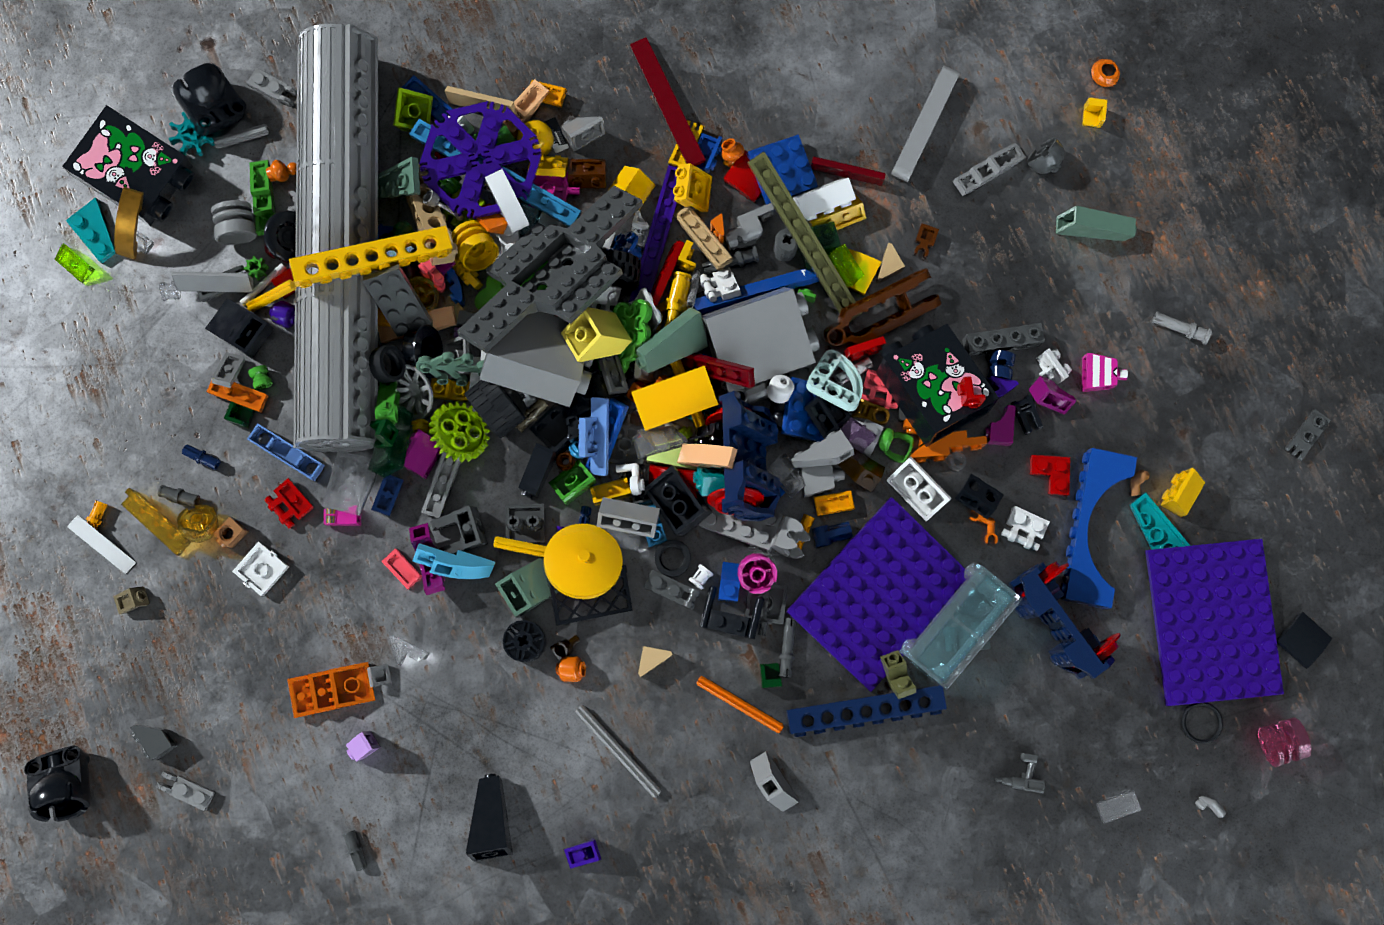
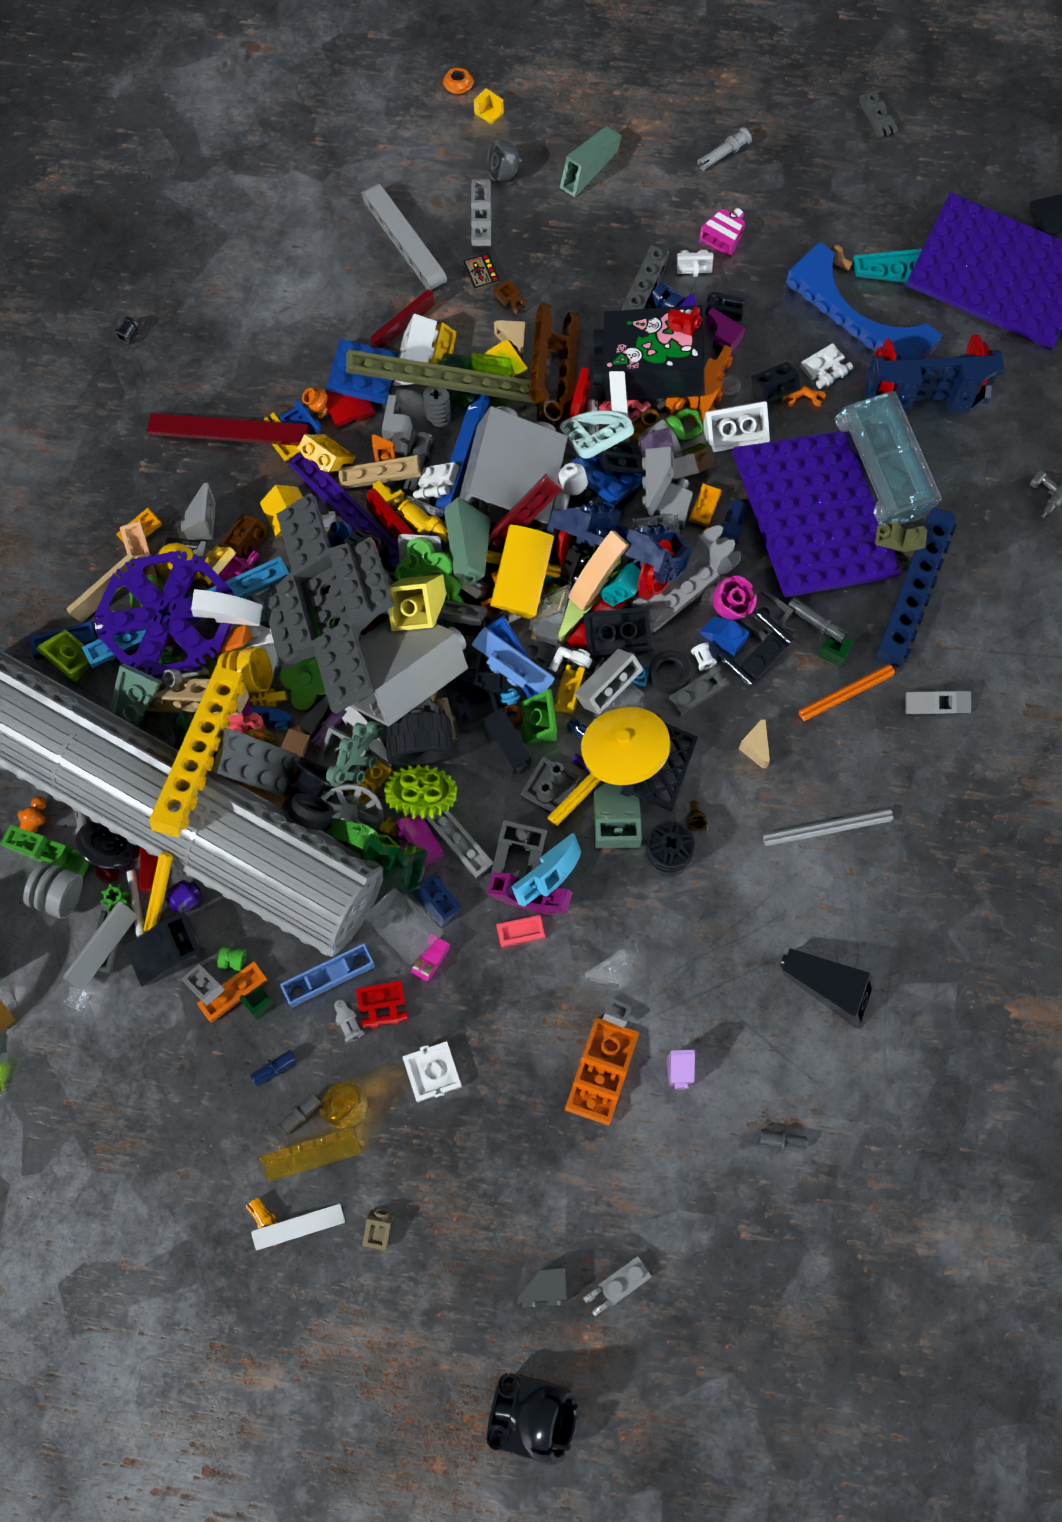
camera: 55 degrees left, 10 degrees down
medium nougat brick [213,517,249,549] -> none
orange head [556,656,586,682] -> none
dark purple slope [564,838,602,869] -> none
magenta arch [1029,376,1077,415] -> none
red plate [1030,455,1070,496] -> none
yellow slope [1161,468,1205,517] -> none
none -> light grey piece [334,1000,365,1043]
none -> piece [463,253,500,290]
none -> white sticker [609,371,630,443]

